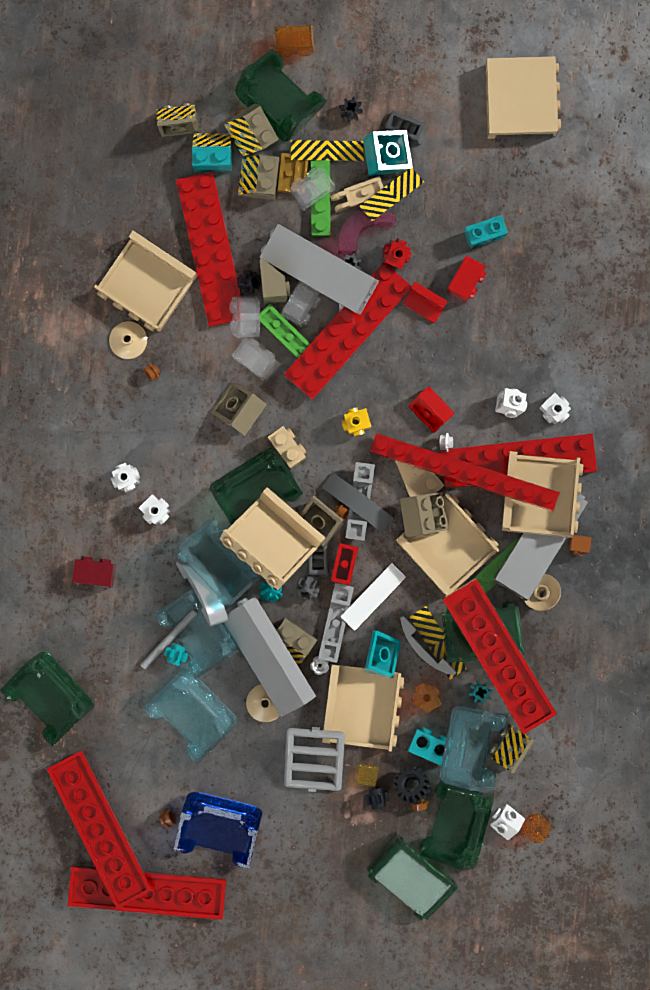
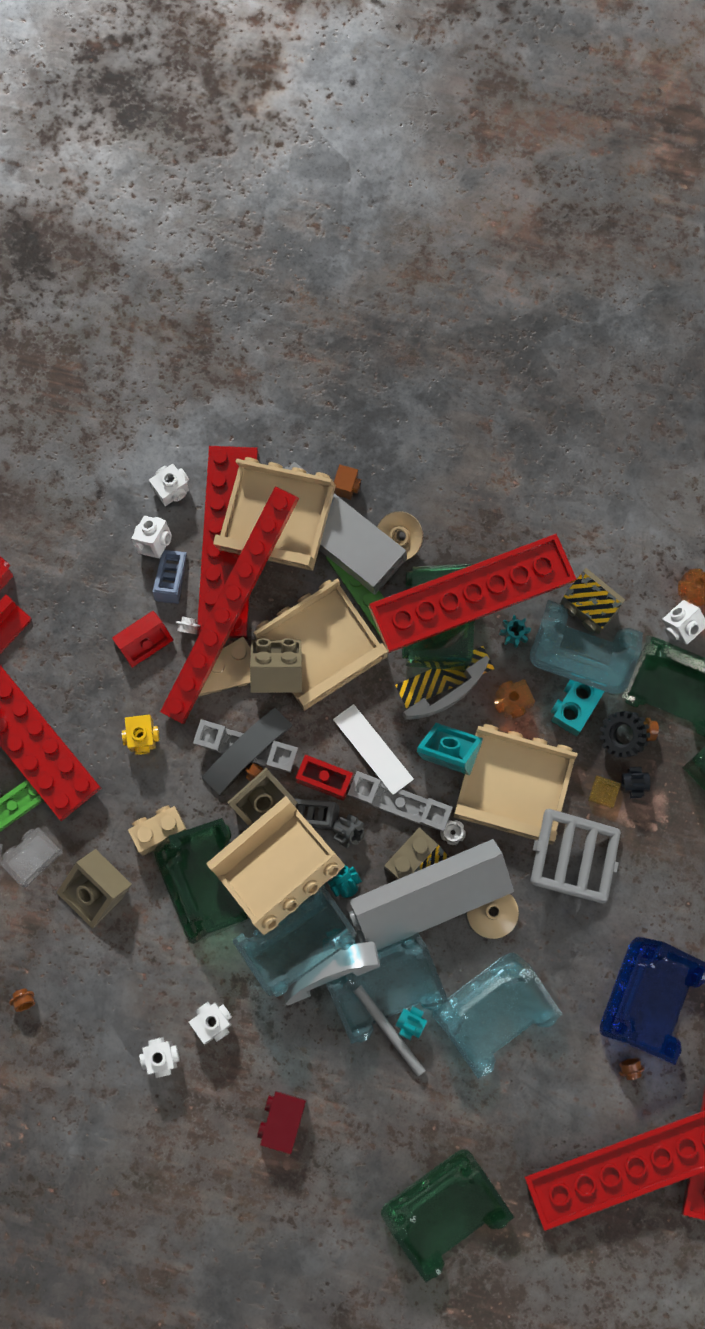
camera: 85 degrees left, 10 degrees down
none -> sand blue slope [153,550,187,604]

